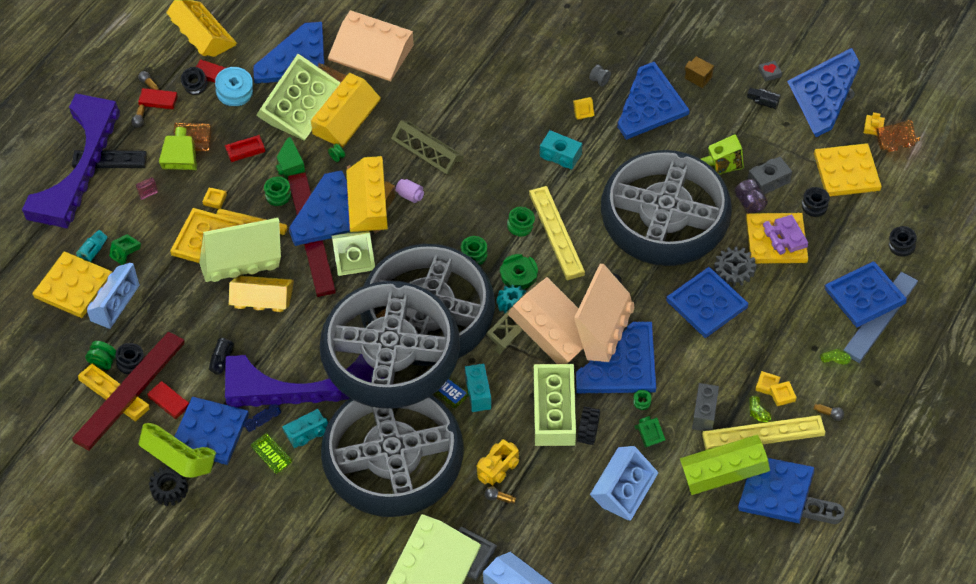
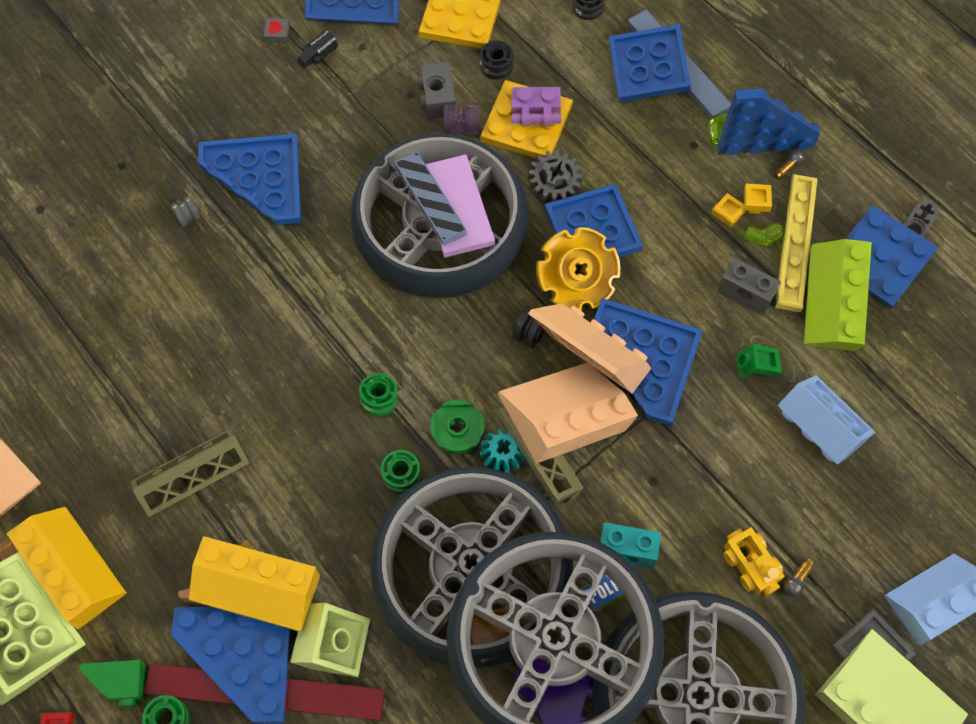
camera: 70 degrees left, 10 degrees up
green bush [328,144,345,162] -> none
lavender brick [395,179,424,203] -> none
light yellow tile [529,186,585,280] -> none
yellowish green brick [534,364,576,446] -> none
teal brick [540,130,582,169] -> none
yellow tile [573,97,594,120] -> none
black tyre [577,406,600,445] -> none
green bush [633,390,652,410] -> none
pearl gold brick [685,57,714,88] -> none
lime torso [701,134,744,174] -> none
none -> sand blue tile [394,151,467,246]
none -> lavender tile [426,154,495,258]
none -> yellow piece [536,227,620,310]
none -> blue plate [717,89,820,155]

